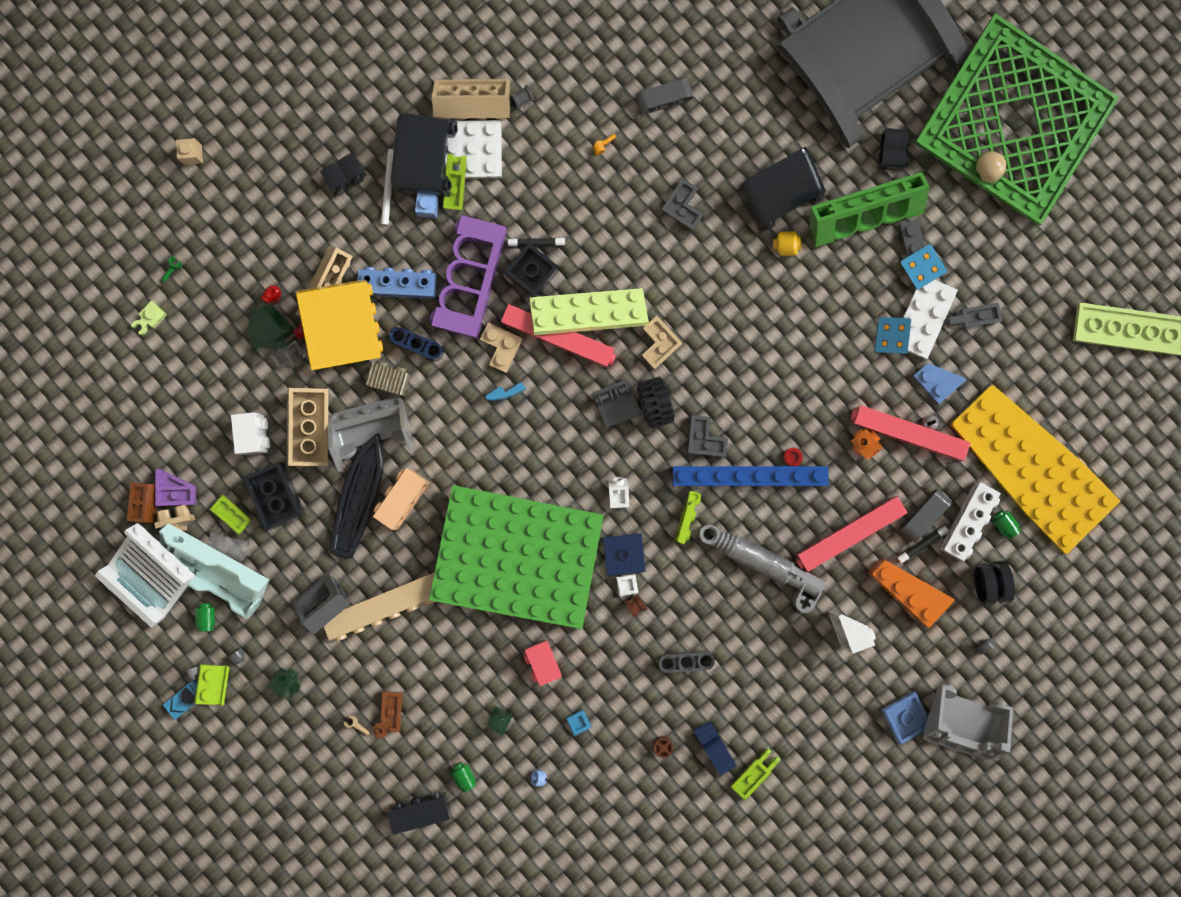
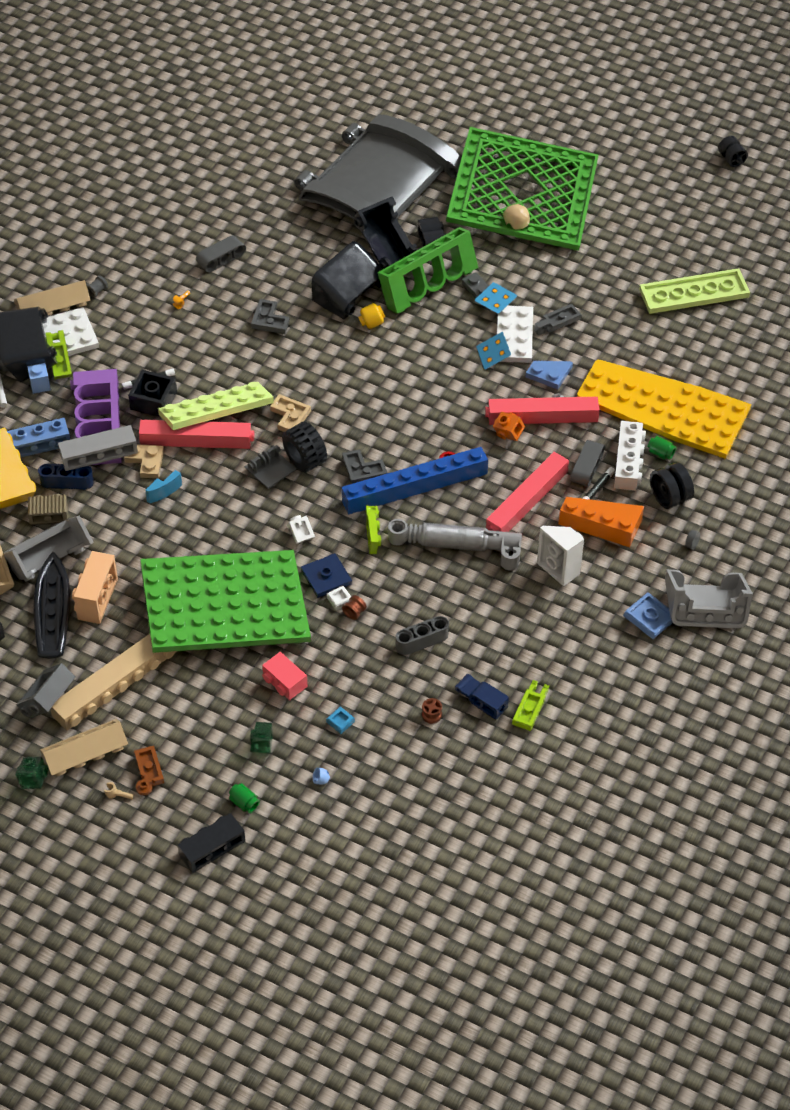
camera: 20 degrees left, 35 degrees down
none -> tan brick [40,719,128,776]
none -> light grey brick [58,425,138,471]
none -> black windscreen [354,196,422,270]

